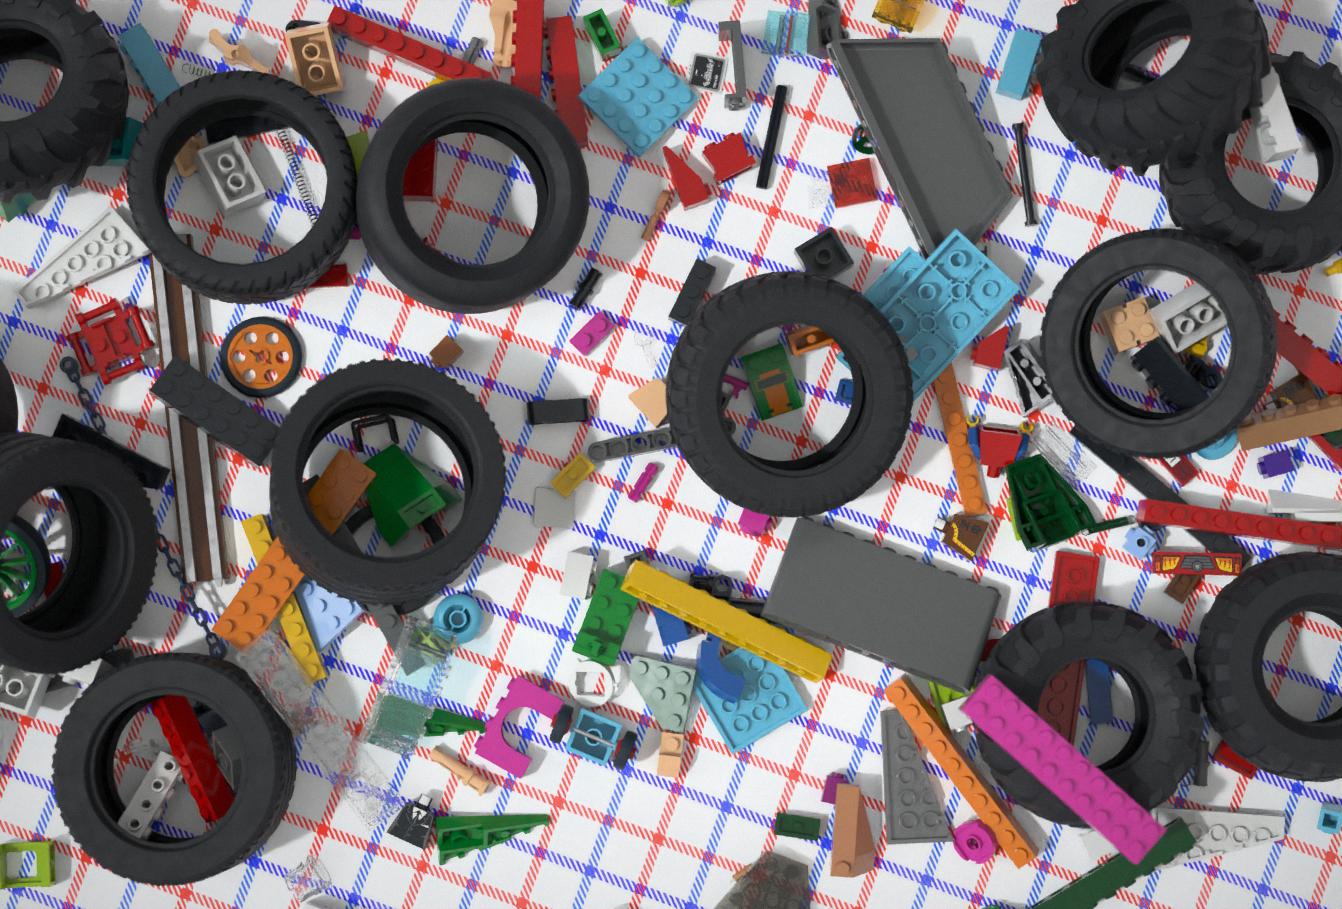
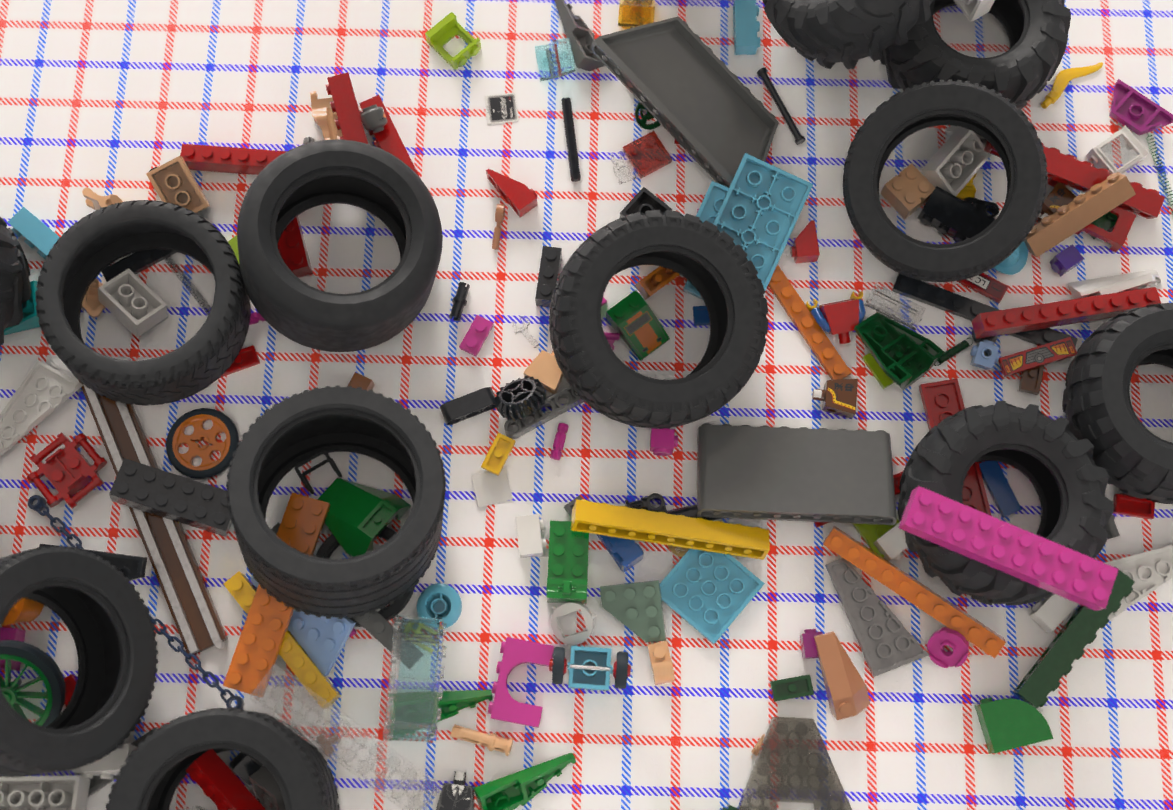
camera: 20 degrees left, 10 degrees down
medium azure plate [577,37,699,158] -> none
green brick [583,8,621,62] -> none
blue arch [696,632,746,704] -> none
red hips [702,132,756,186] -> none
dark grey panel [718,20,747,111] -> none
wedge [1004,339,1054,418] -> none
none -> dark grey head [360,104,388,133]
none -> black gear [494,376,547,421]

